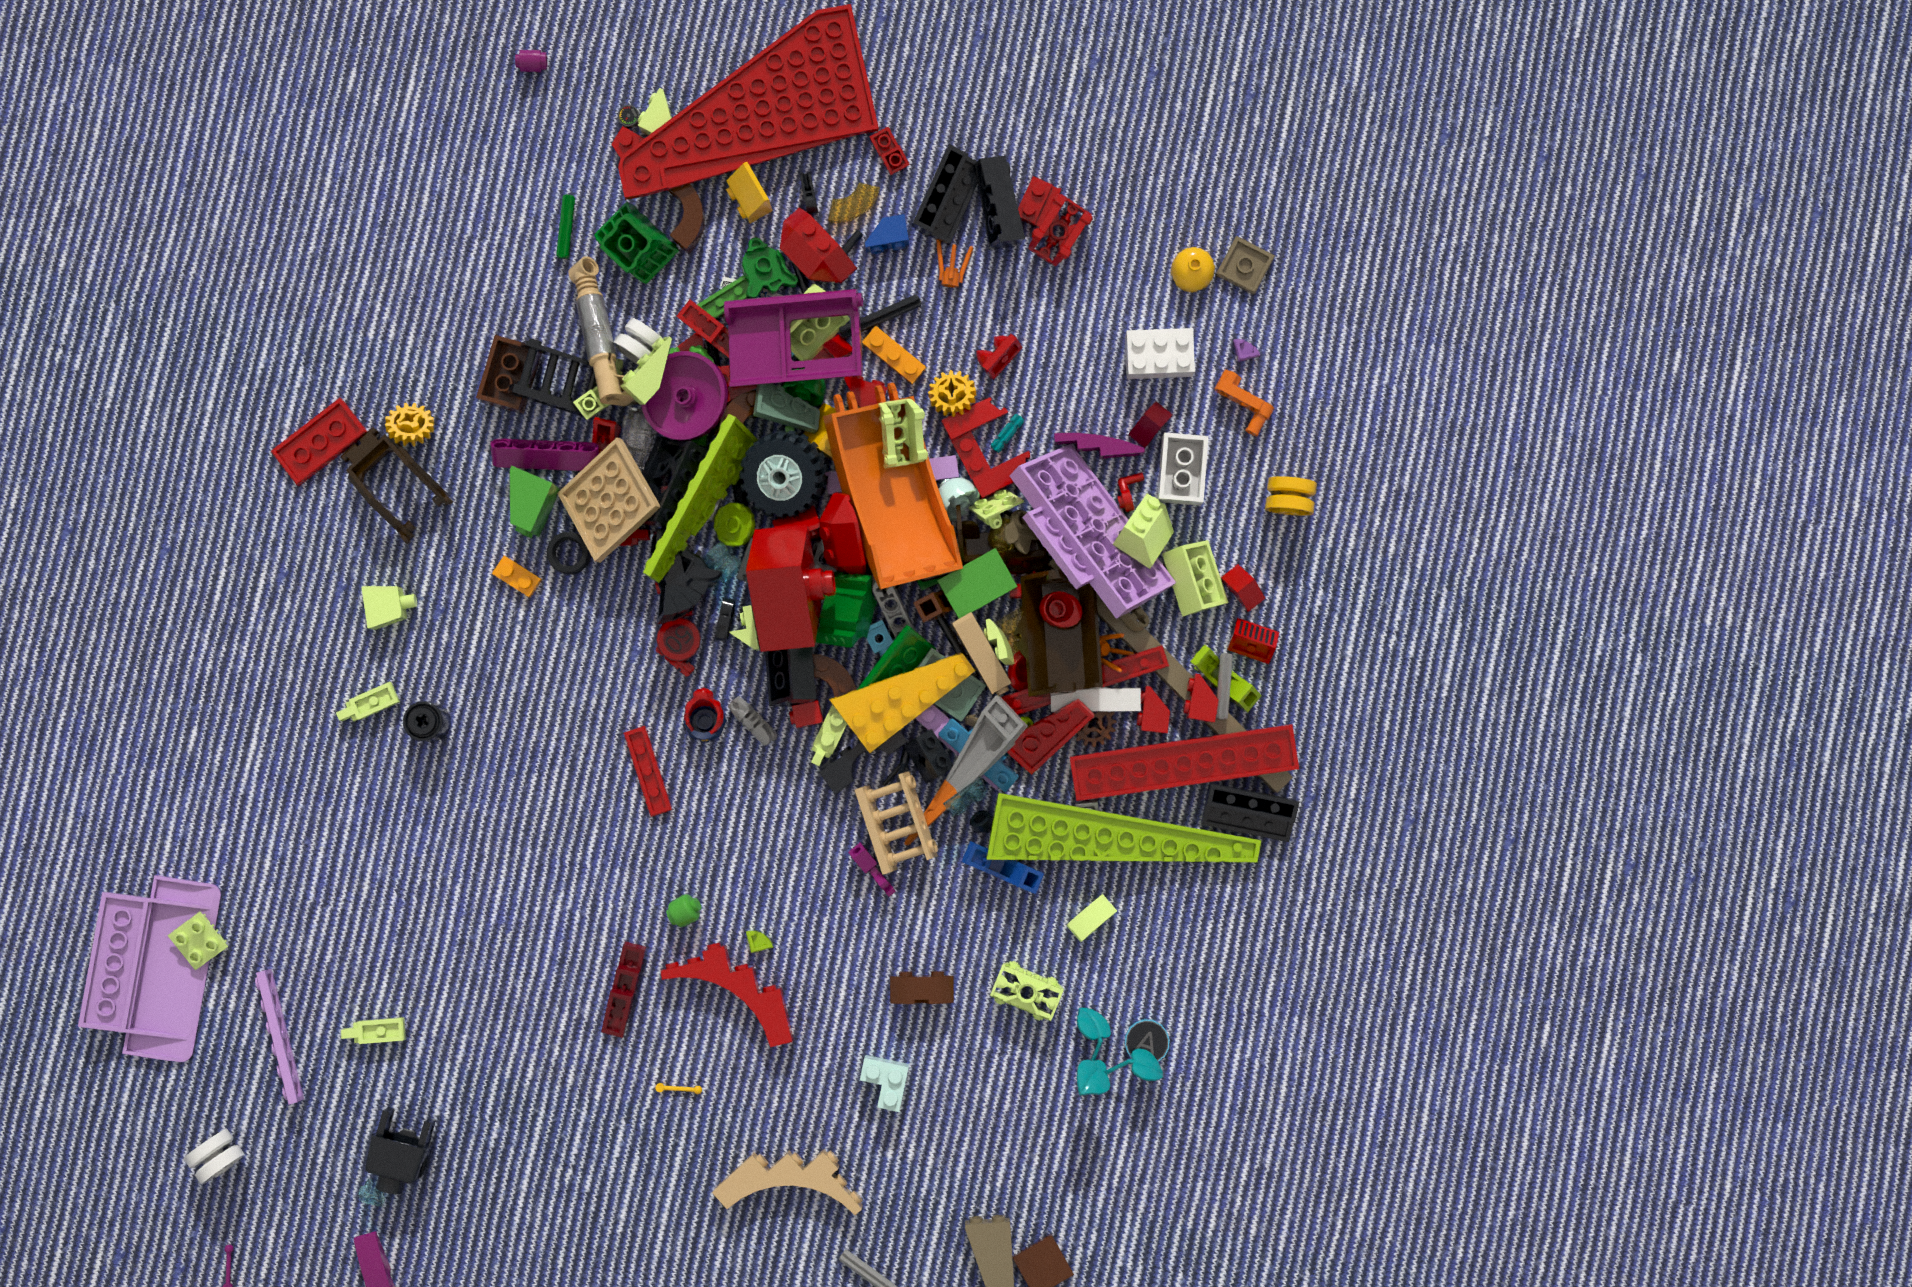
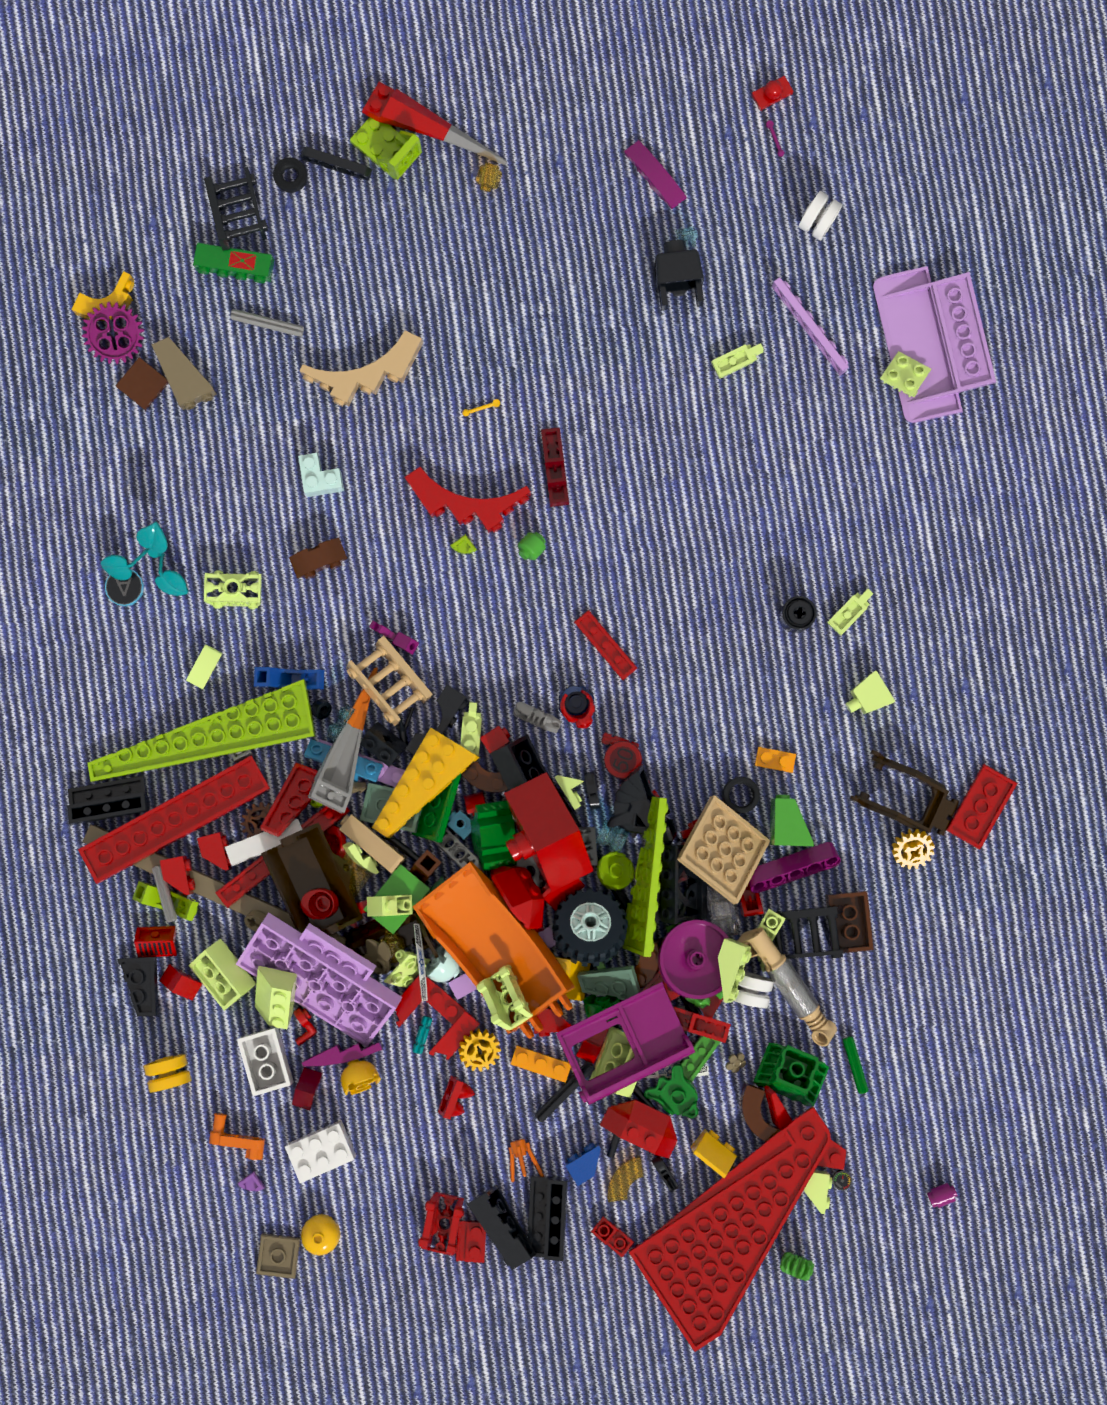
camera: 155 degrees right, 0 degrees up
orange plant [1099,633,1134,672] -> none
none -> black wing [117,957,159,1017]
none -> yellow cylinder [340,1059,381,1095]
none -> yellowish green slope [367,895,413,917]
none -> white sticker [413,924,428,1001]
none -> red slope [464,791,486,816]
none -> dark tan plant [725,1053,746,1073]
none -> red slope [764,1085,792,1130]
none -> bright green gear [780,1252,814,1281]

